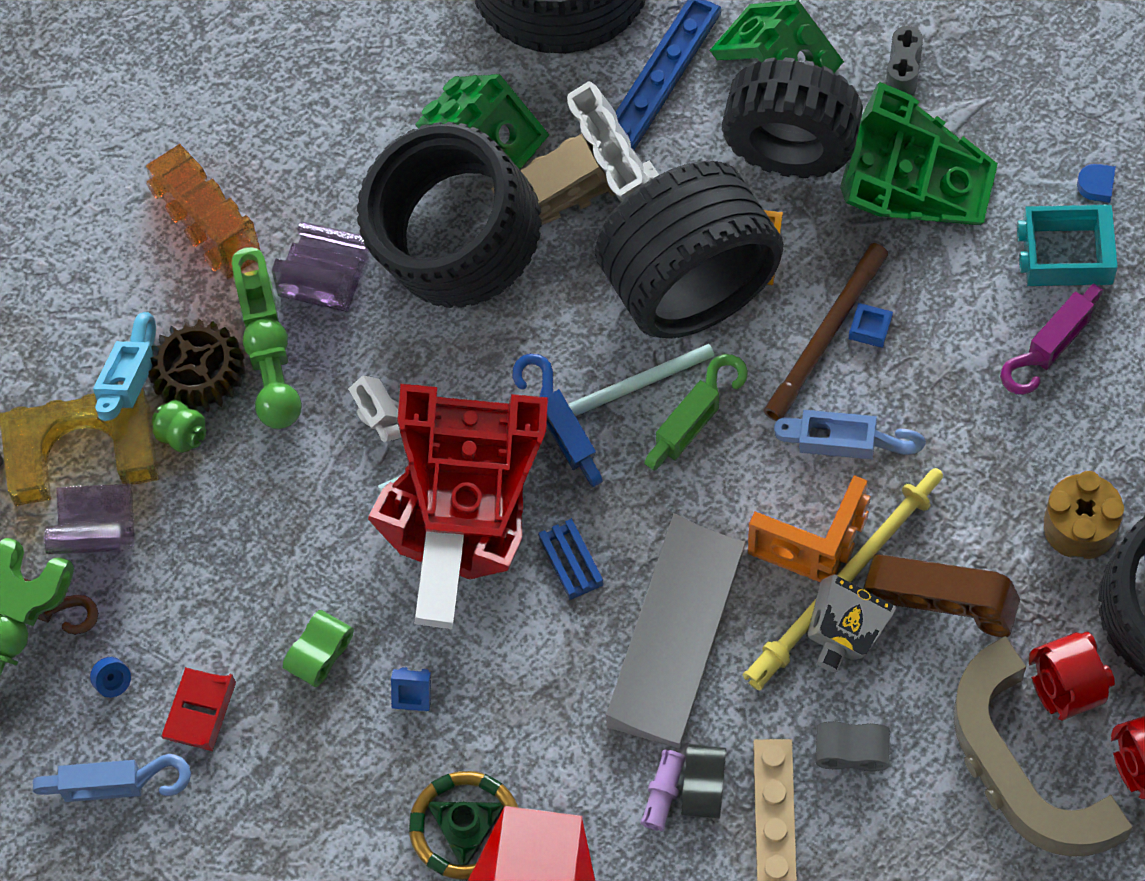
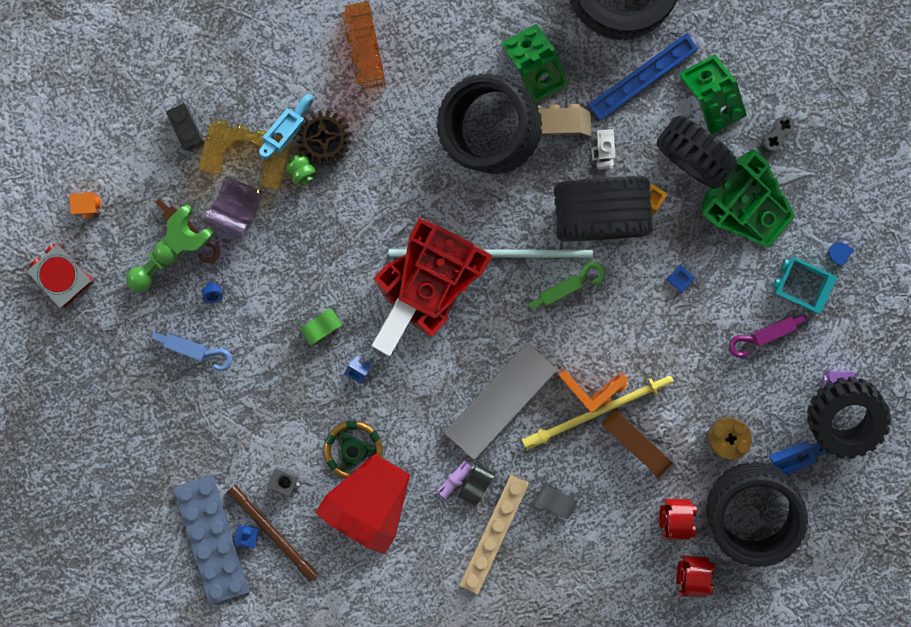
camera: 20 degrees right, 25 degrees up
red piece [161,667,236,751] -> none
bright green piece [232,247,302,429] -> none
clear purple piece [271,221,369,312] -> none
white piece [348,375,401,442] -> none
blue piece [512,353,603,487] -> none
blue tile [538,518,604,600] -> none
white brick [567,81,650,202] -> none
reddish brown piece [763,243,888,421] -> none
medium blue piece [774,410,926,460] -> none
torso [808,574,897,673] -> none
dark tan arch [953,636,1133,857] -> none

